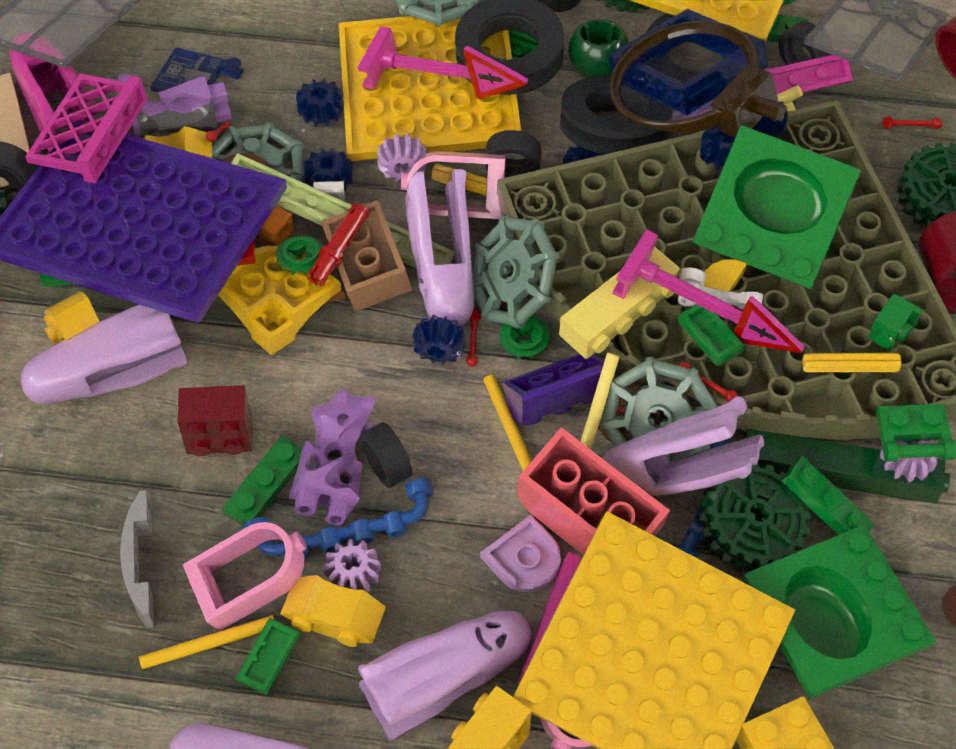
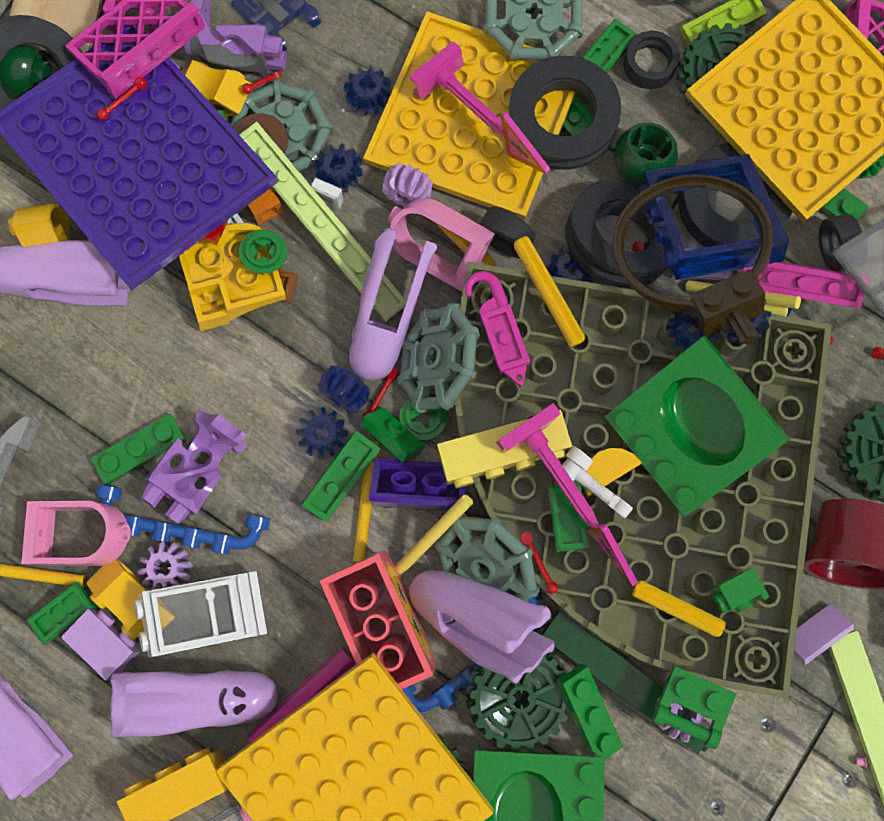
camera: 25 degrees right, 20 degrees up
dark red brick [177,385,252,456] -> none
red pin [306,203,370,287] -> none
medium nougat slope [321,200,412,312] -> none
black tyre [360,422,413,488] -> none
lavender tile [480,514,561,592] -> none
none -> lavender brick [61,609,141,681]
none -> red hinge [96,77,148,120]
none -> white door [134,571,267,657]
none -> clear blue gear [296,407,348,459]
none -> green plate [301,430,381,522]
none -> green plate [361,407,425,463]
none -> dark pink plate [465,271,530,388]
none -> yellow axle [514,236,585,347]

